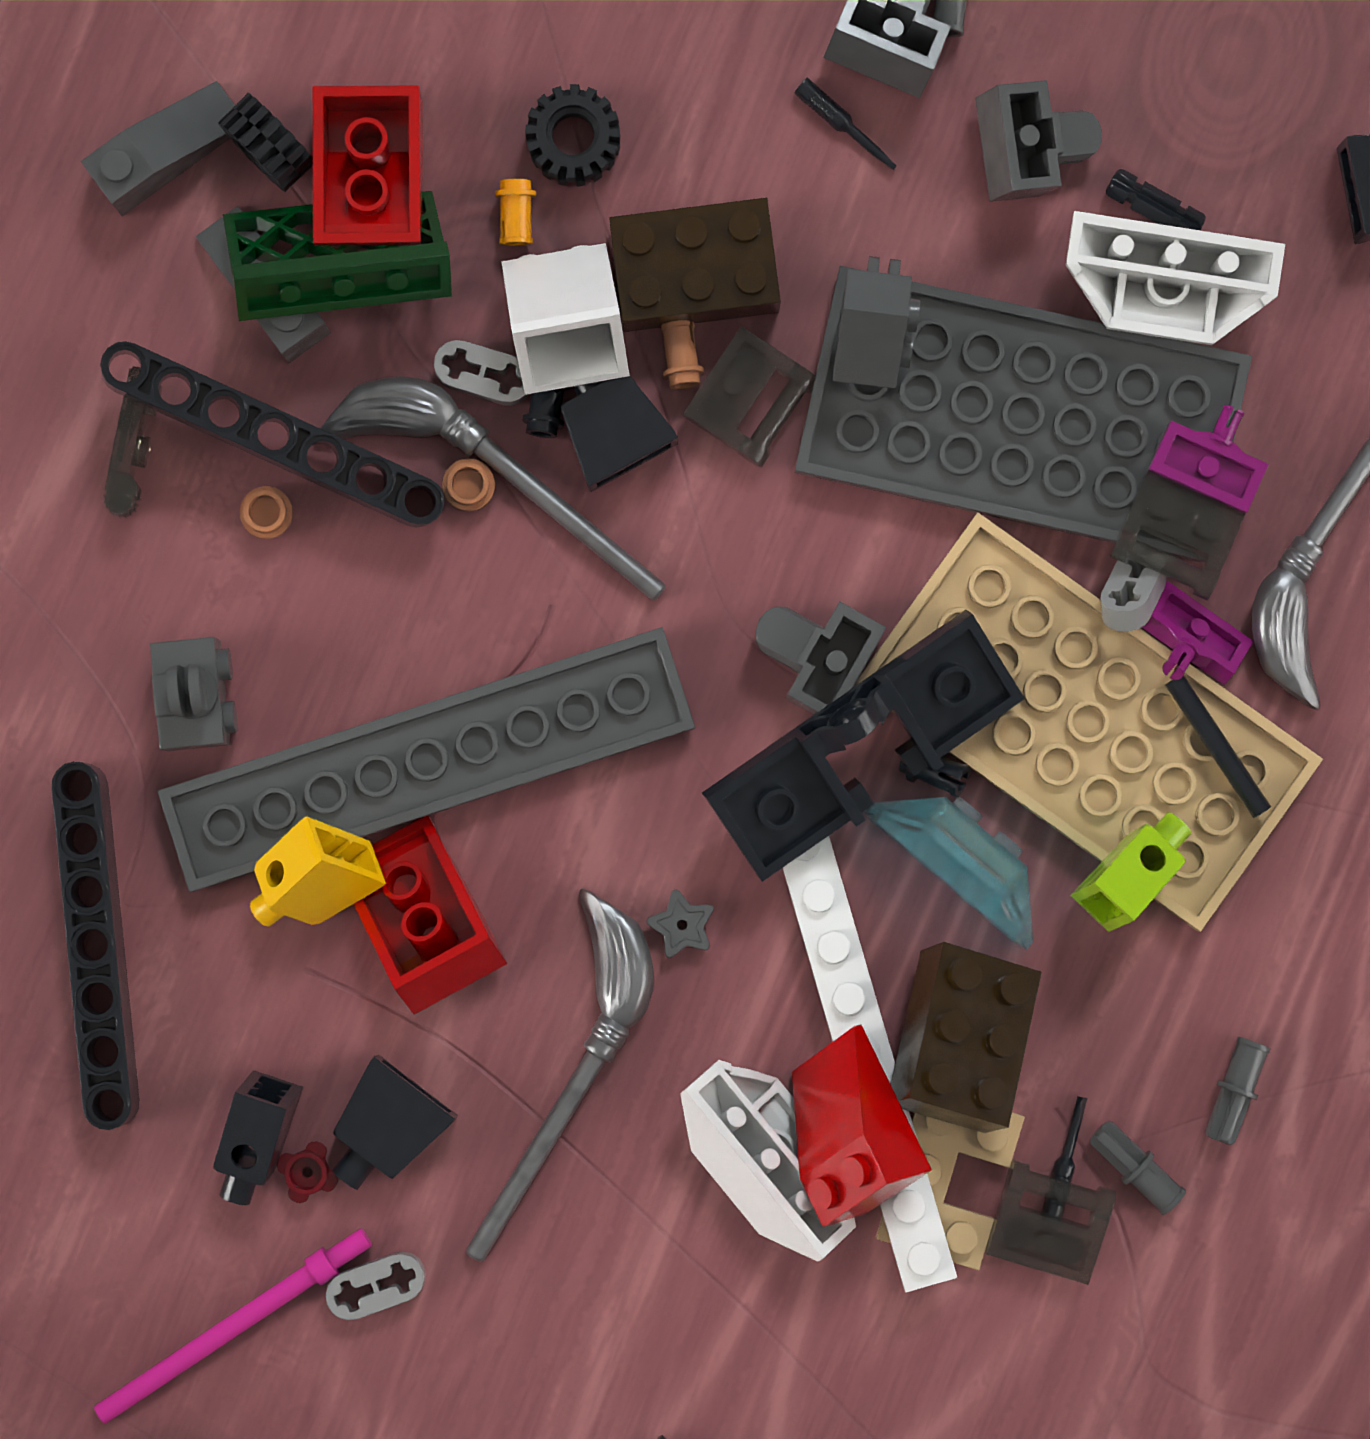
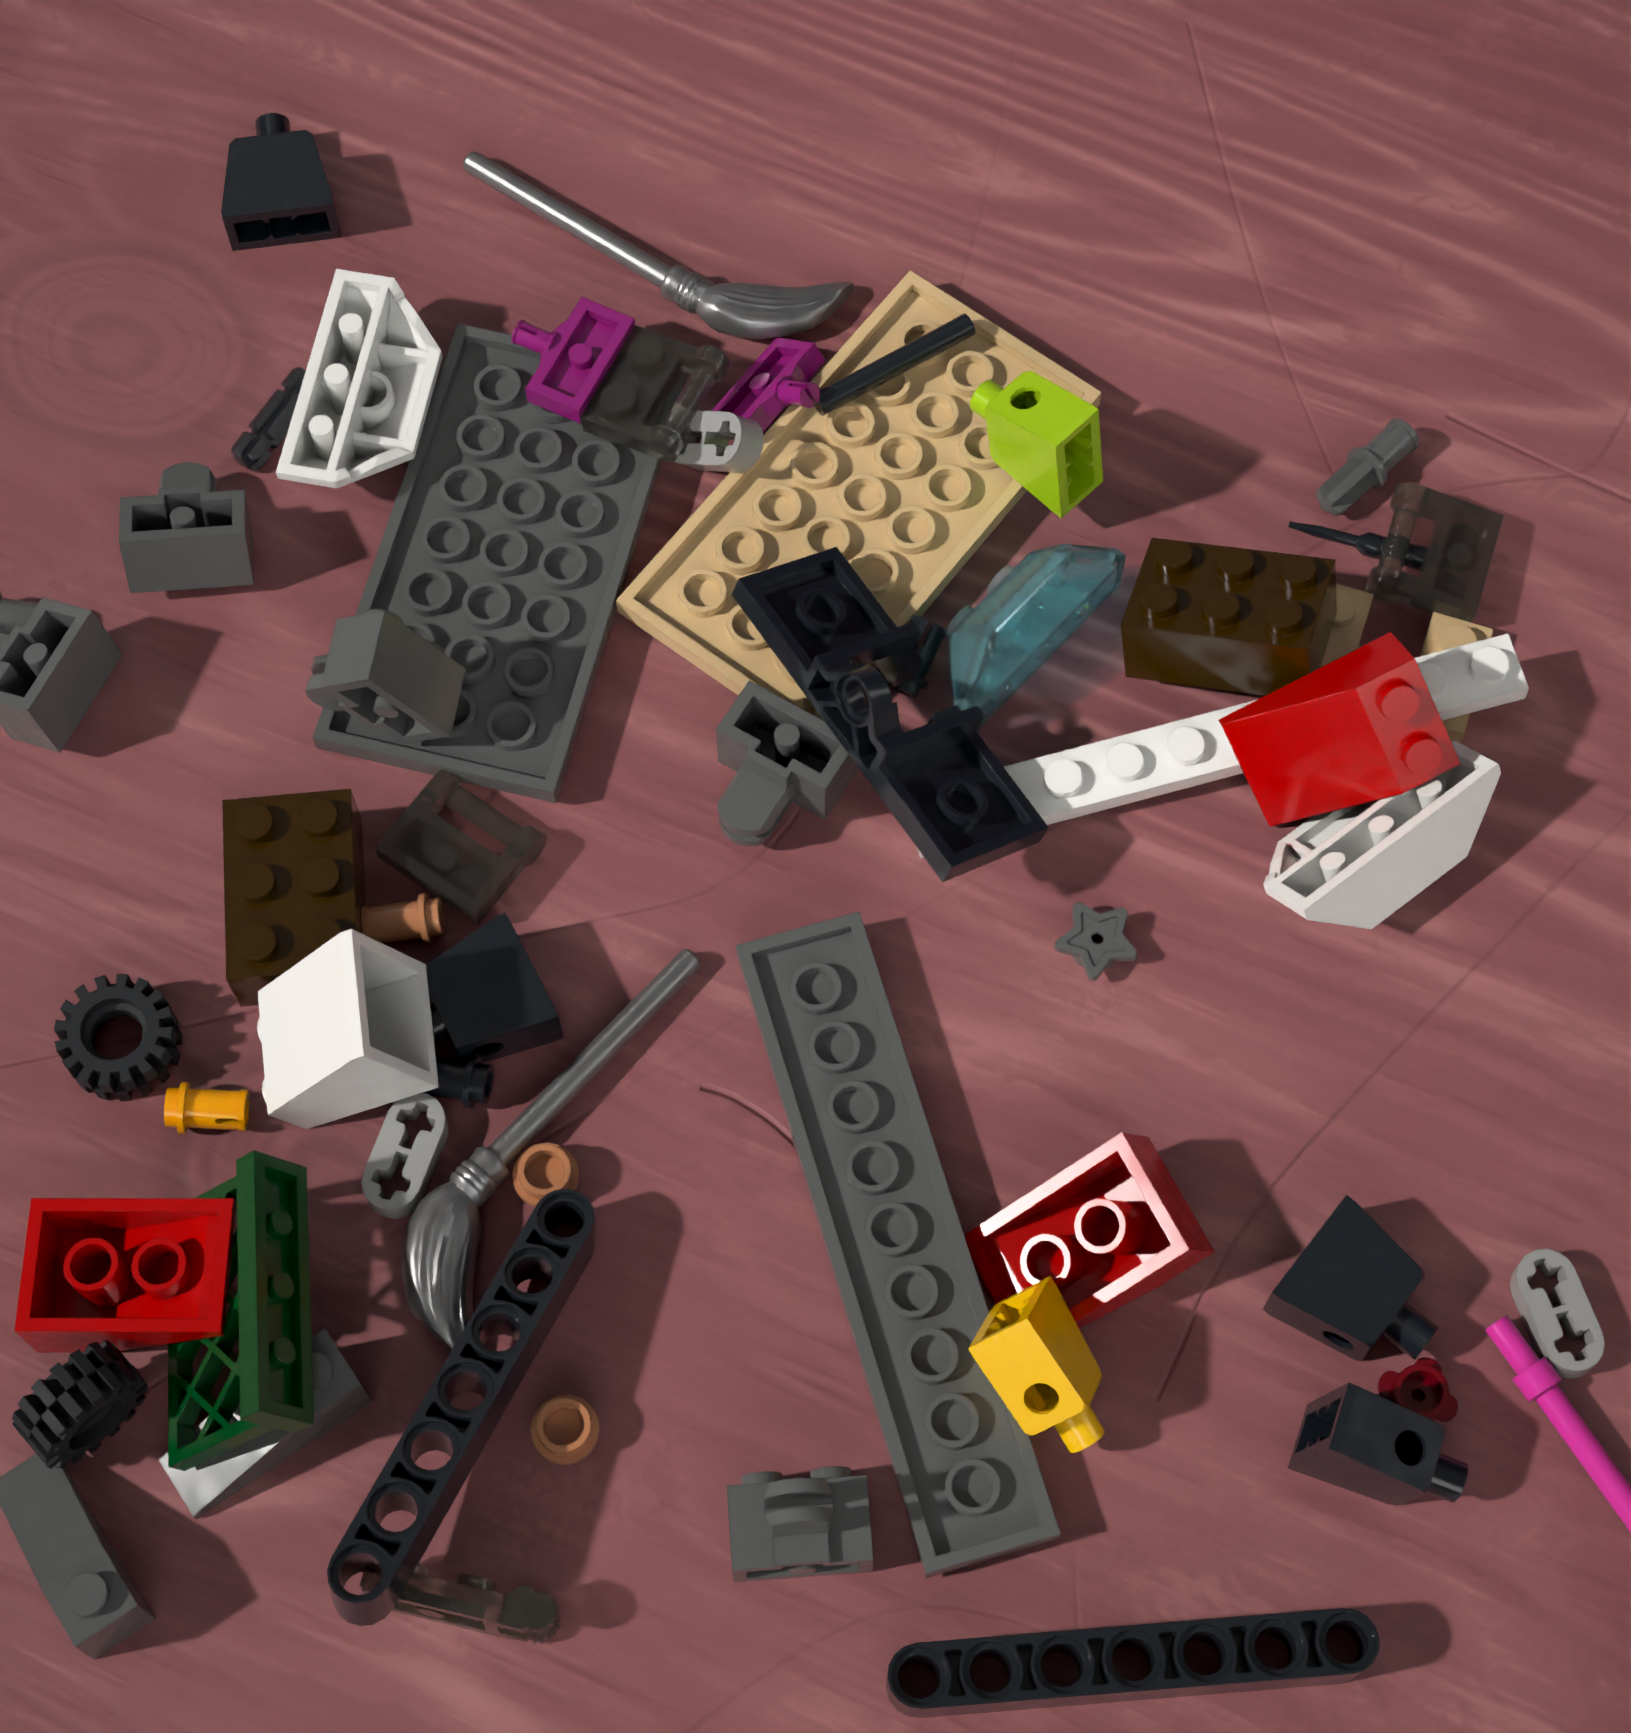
camera: 85 degrees left, 20 degrees down
flat silver piece [466,888,654,1262] -> none
black piece [794,77,897,170] -> none
dark grey axle [1205,1037,1271,1145] -> none

